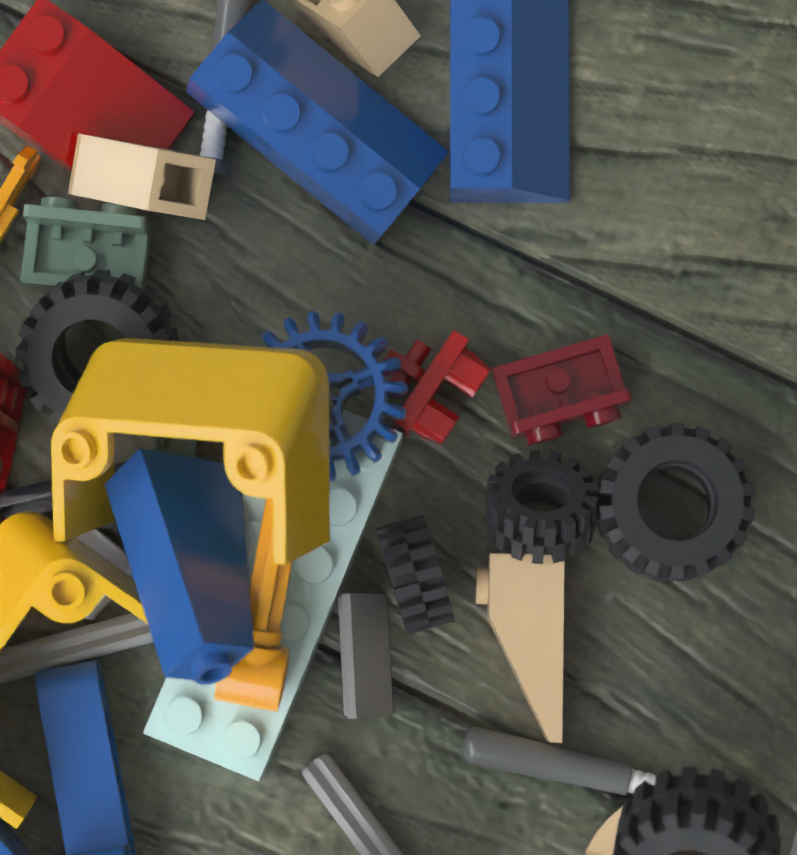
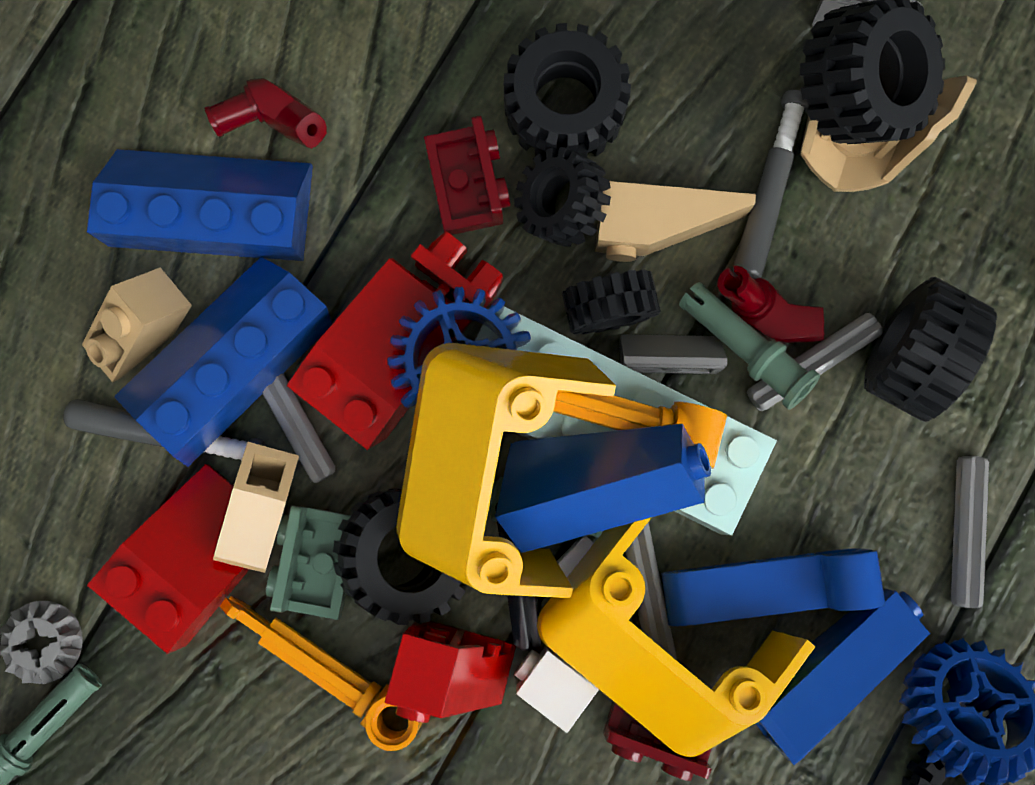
camera: 85 degrees left, 0 degrees up
none -> dark red arm [204,78,327,149]
none -> light grey axle [263,374,335,483]
none -> red slope [286,258,472,450]
none -> sand green pin [679,282,820,410]
none -> dark red arm [717,265,824,343]

